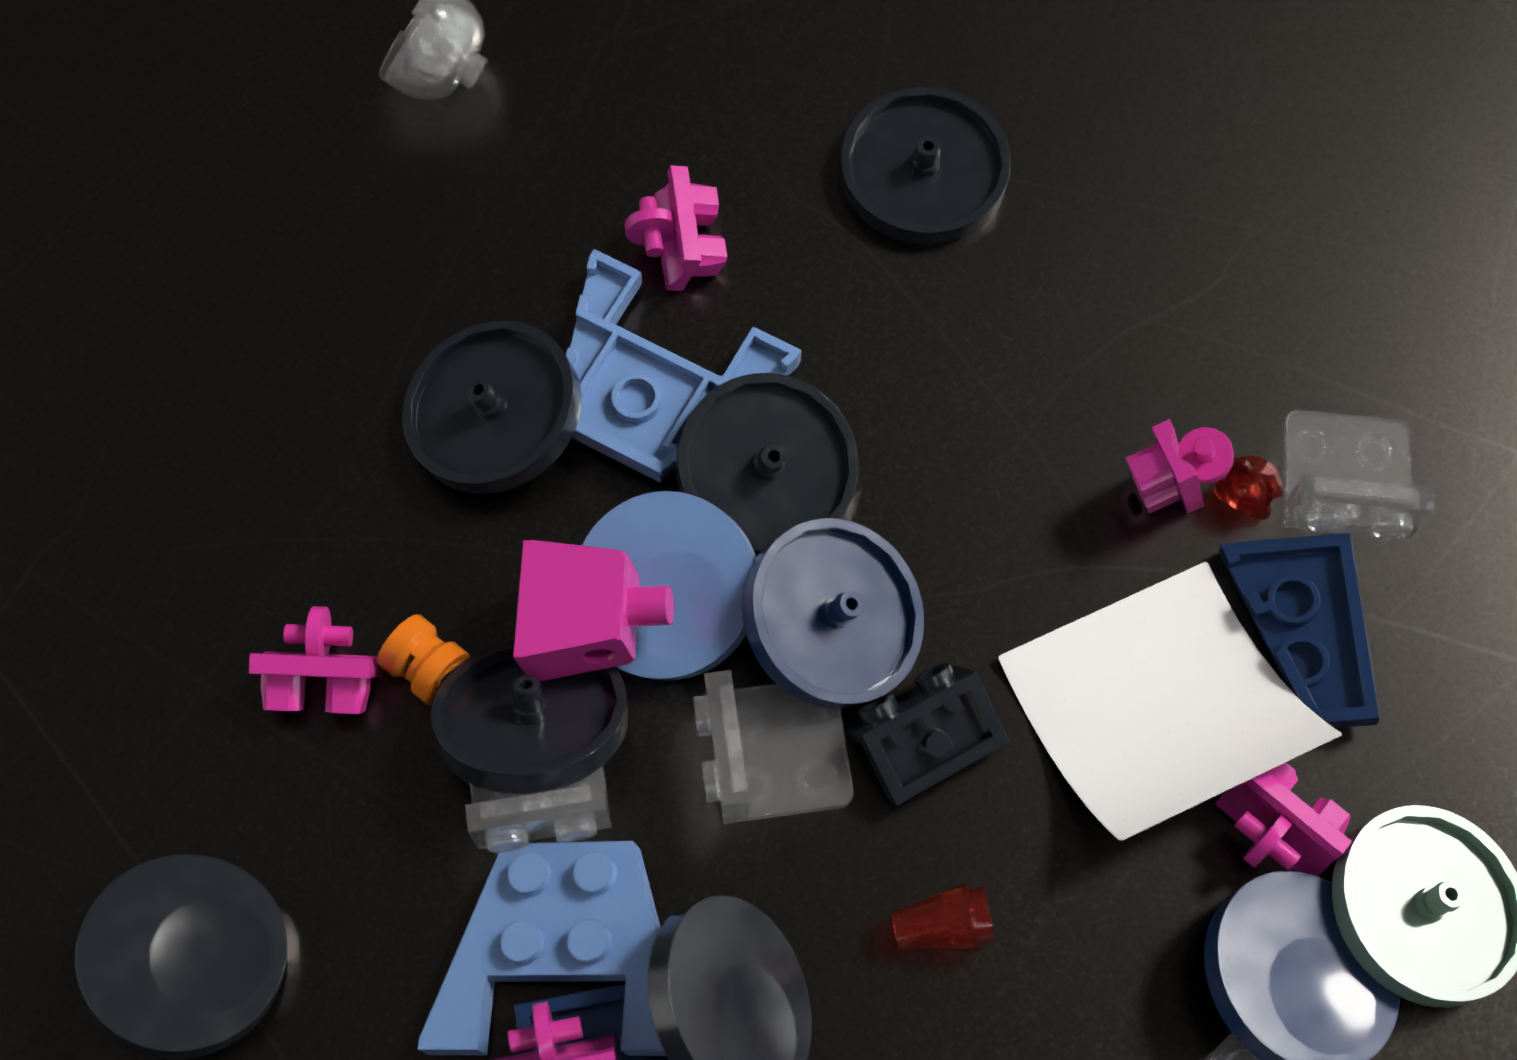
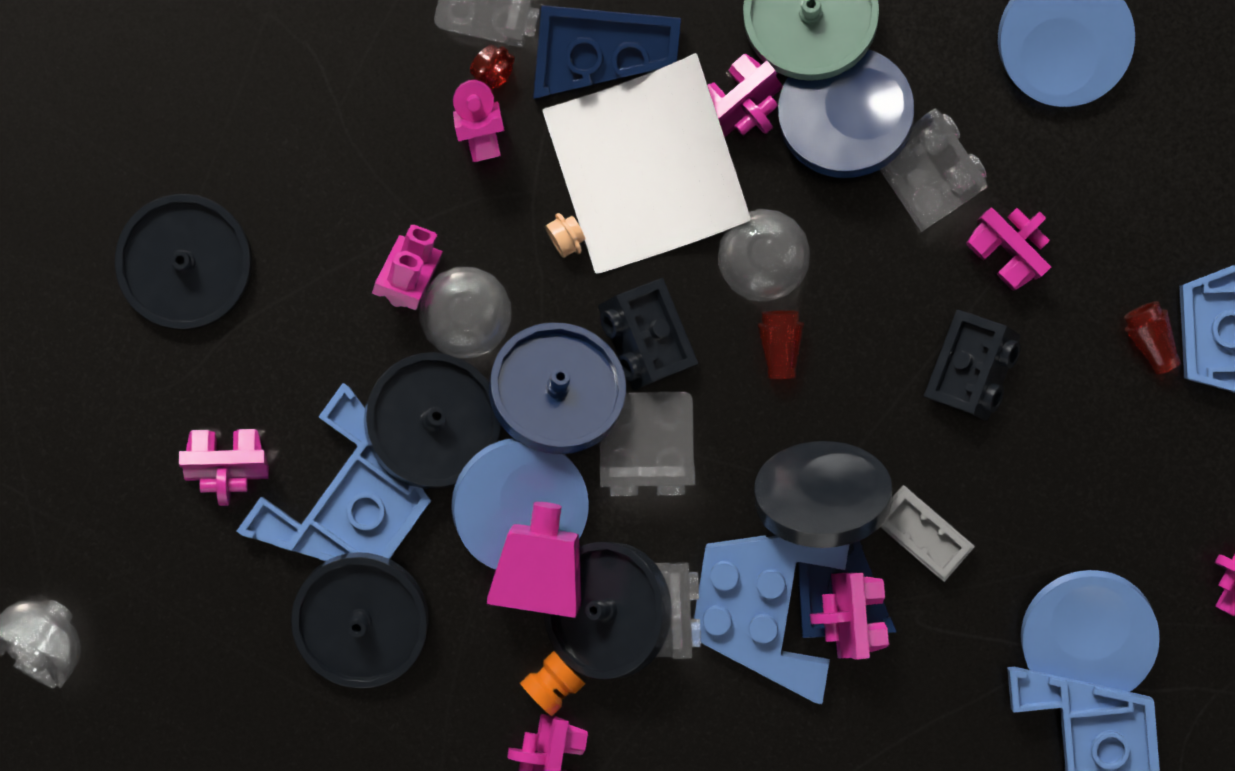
camera: 85 degrees left, 20 degrees up
none -> dark pink hips [372,225,443,310]
none -> clear cylinder [419,267,511,359]
none -> light nougat plate [545,213,586,258]
none -> clear cylinder [717,209,811,302]

